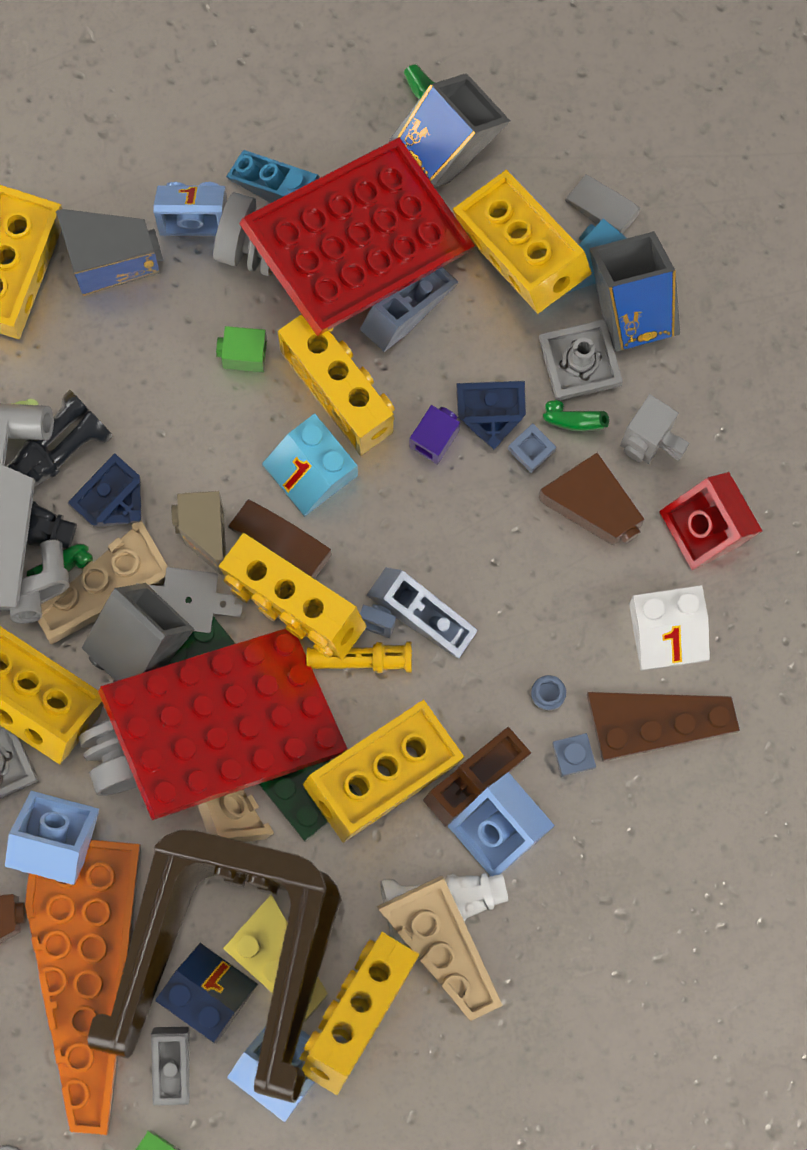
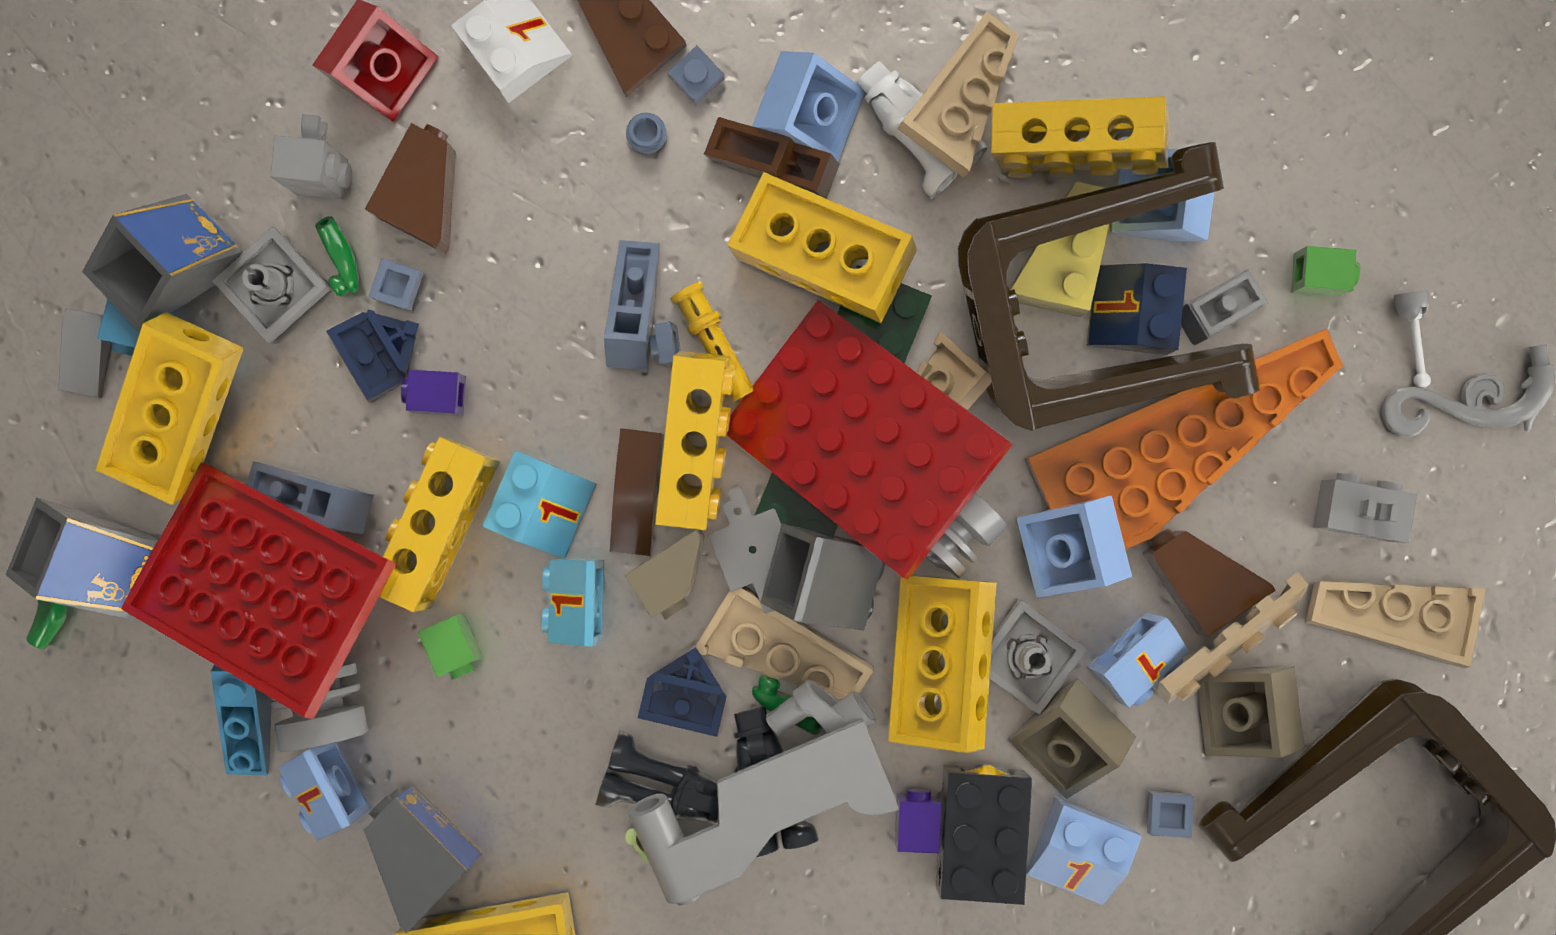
camera: 115 degrees left, 10 degrees up
none -> medium azure slope [541,559,604,647]

